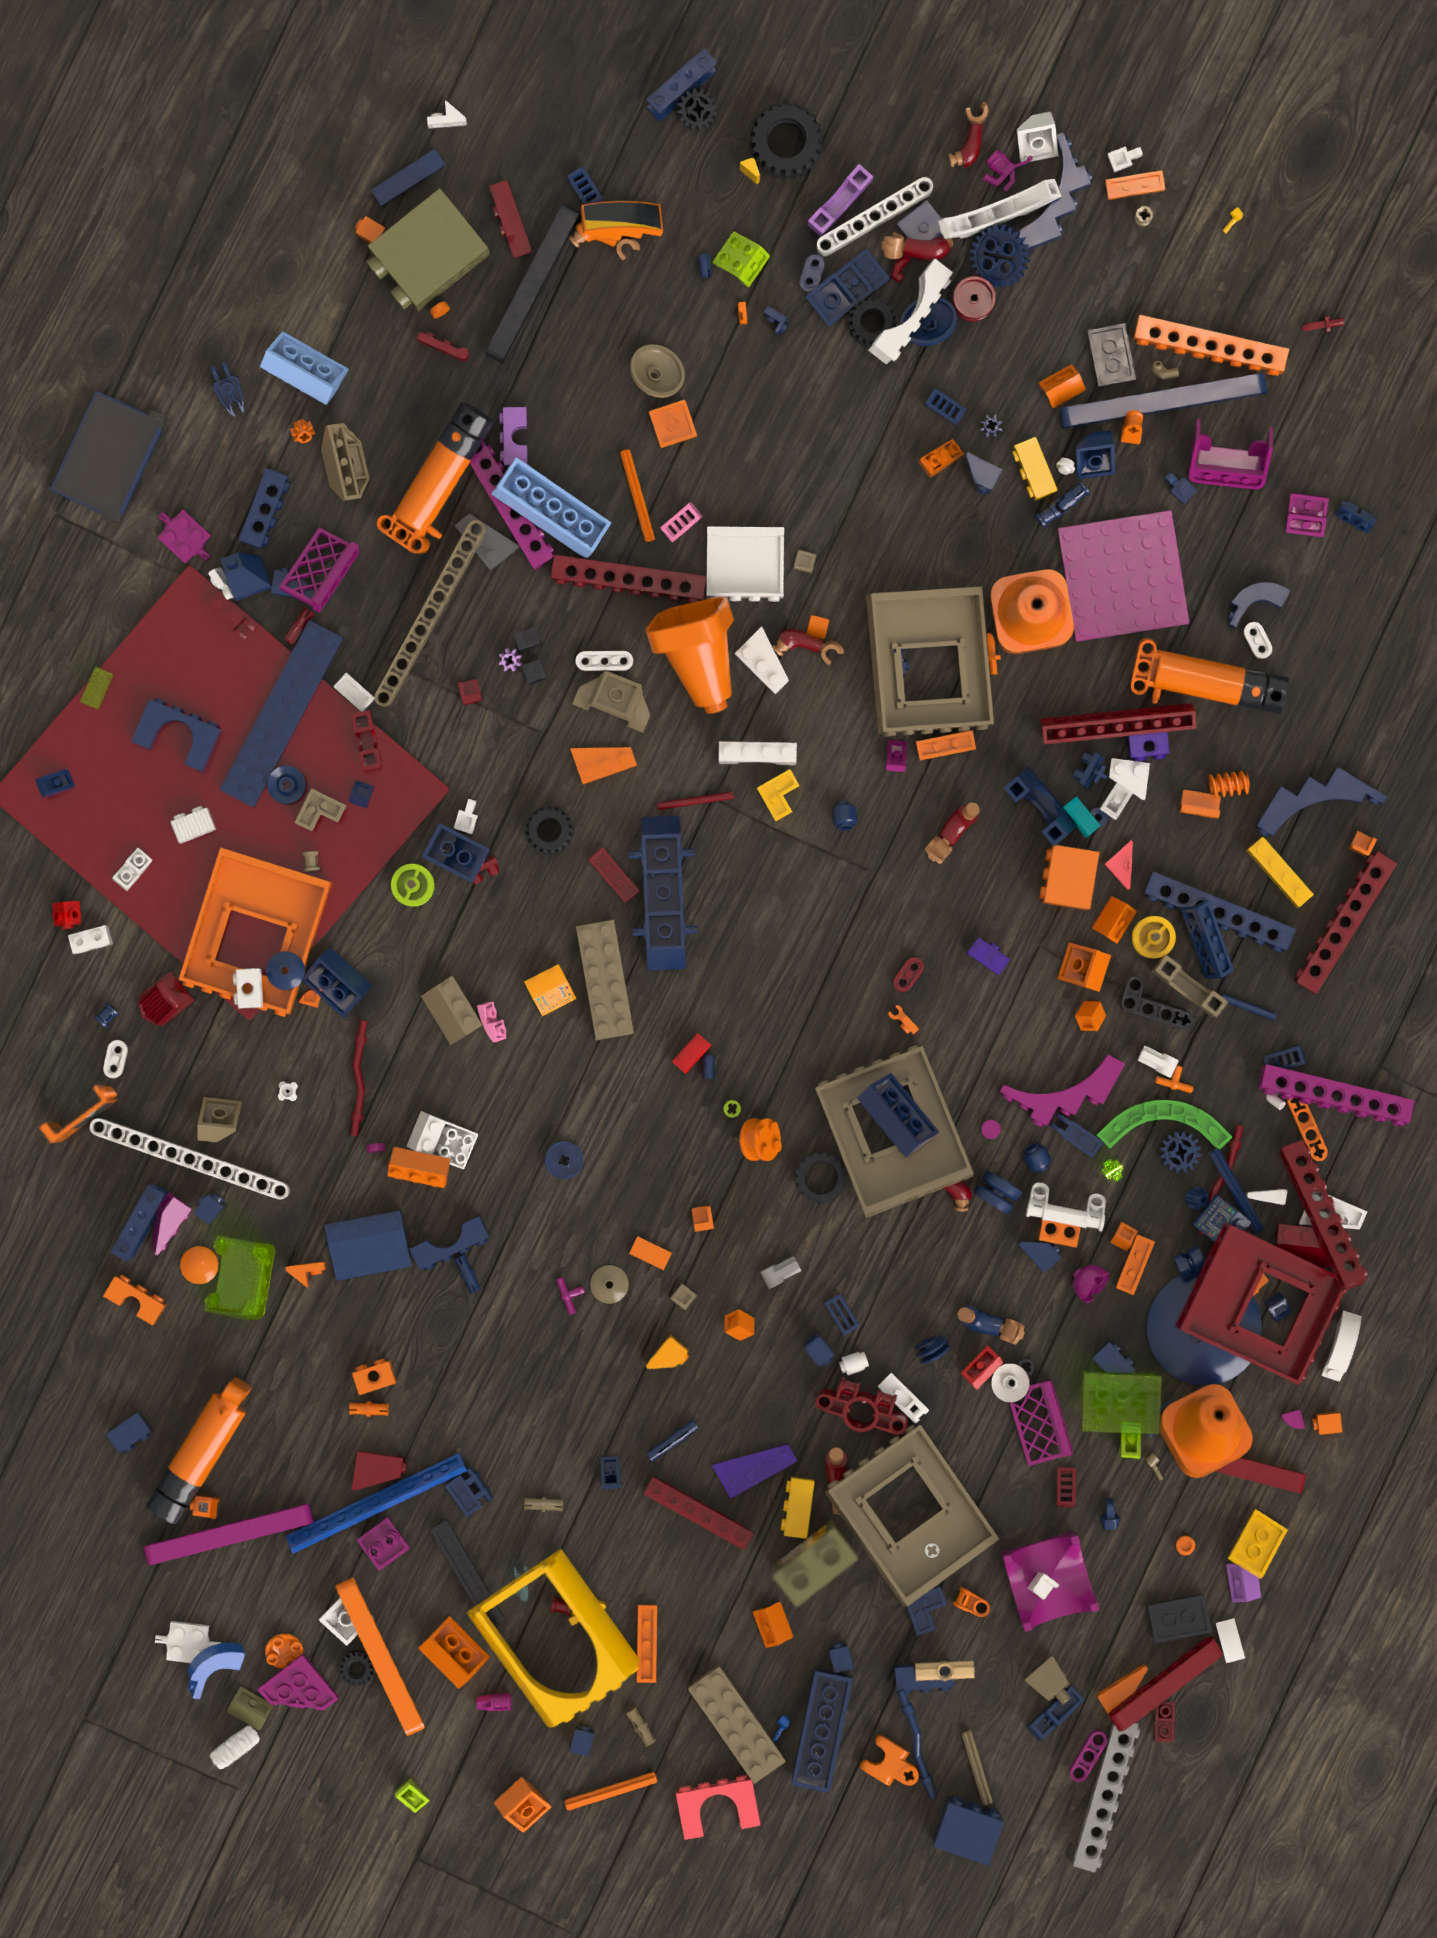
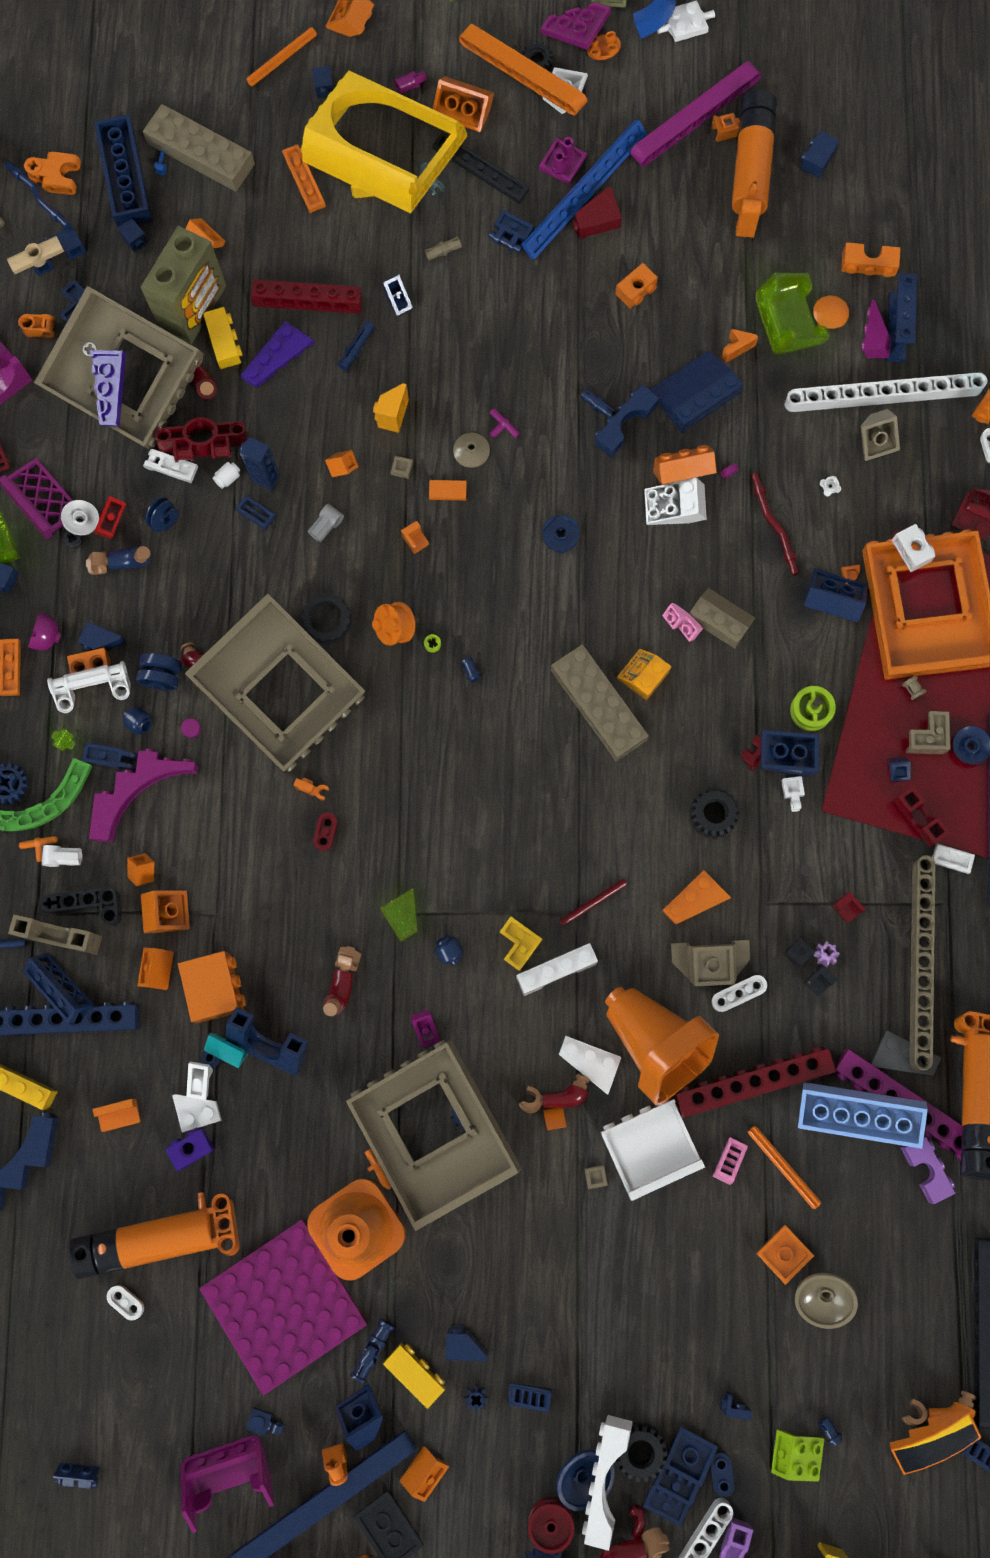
camera: 160 degrees right, 10 degrees down
dark blue brick [194,1193,227,1225] -> none
dark blue dish [266,951,305,990] -> none
orange pin [349,1401,389,1417] -> none
dark red plate [588,847,640,903] -> none
dark tan pin [626,1707,656,1747] -> none
dark blue piece [629,816,698,971] -> none
red brick [673,1034,711,1074] -> none
coral arch [676,1775,760,1840] -> none
orange tile [738,302,747,324] -> none
dark blue slope [857,1073,939,1158] -> none
orange plate [916,730,976,761] -> none
orange slope [919,439,964,478] -> none
dark purple brick [967,937,1010,975] -> none
dark red brick [1040,703,1197,744] -> none
white plate [1056,458,1075,475] -> none
dark blue hips [1073,752,1107,789] -> none
coral tile [1104,841,1133,890] -> none
orange slope [1110,1222,1138,1251] -> none
yellow wheel [1132,916,1176,959] -> none
dark tan arm [1152,361,1179,380] -> none
orange piece [1208,771,1250,798] -> none
arch [1227,582,1290,629] -> none
magenta slope [1285,492,1329,537] -> none
none -> wing [90,350,126,427]
none -> clear neon green wing [380,889,418,942]

